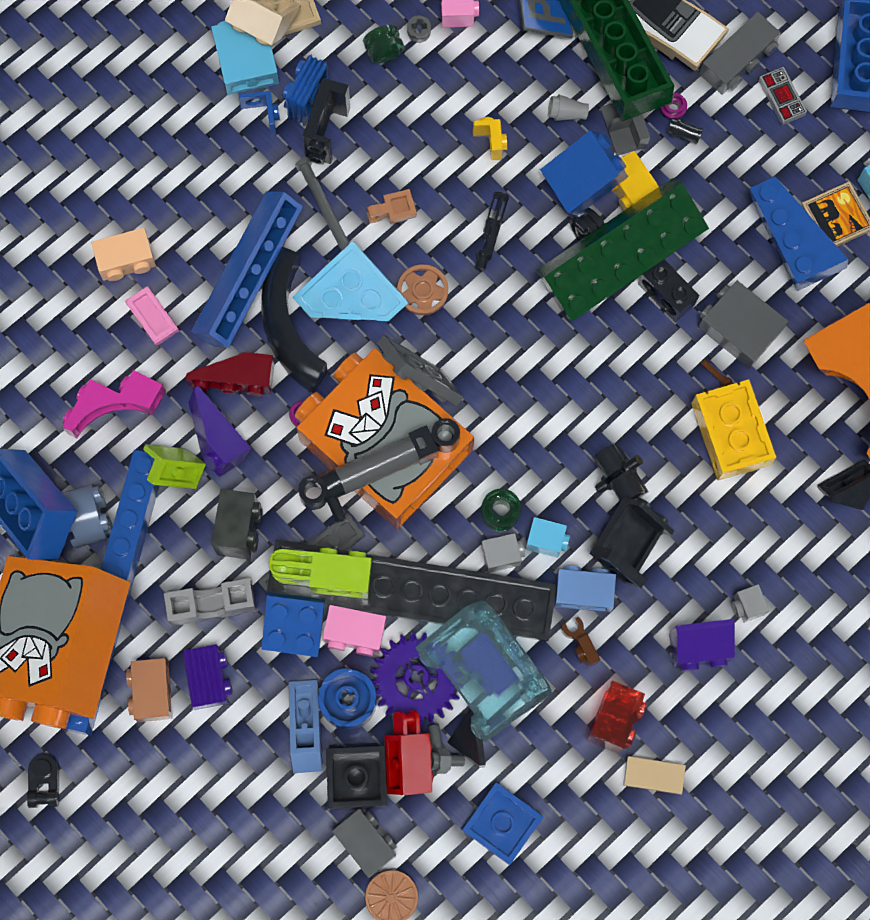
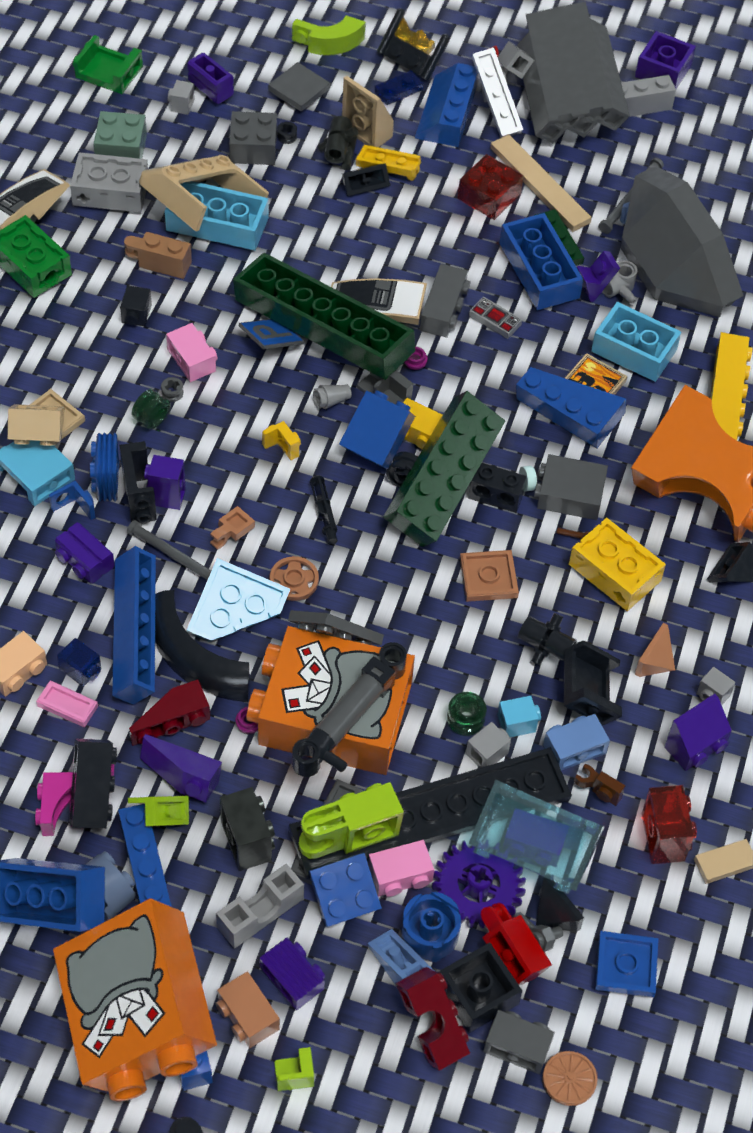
camera: 30 degrees left, 20 degrees down
black pin [667,117,703,145] -> none
none -> dark purple brick [55,522,115,584]
none -> clear blue brick [57,638,102,687]
none -> black brick [69,738,117,829]
none -> dark purple brick [144,455,186,510]
none -> lime panel [275,1047,314,1091]
none -> dark red arch [395,966,470,1071]
none -> nougat tile [460,550,519,602]
none -> light aqua tile [519,466,537,492]
none -> nougat slope [635,623,675,677]

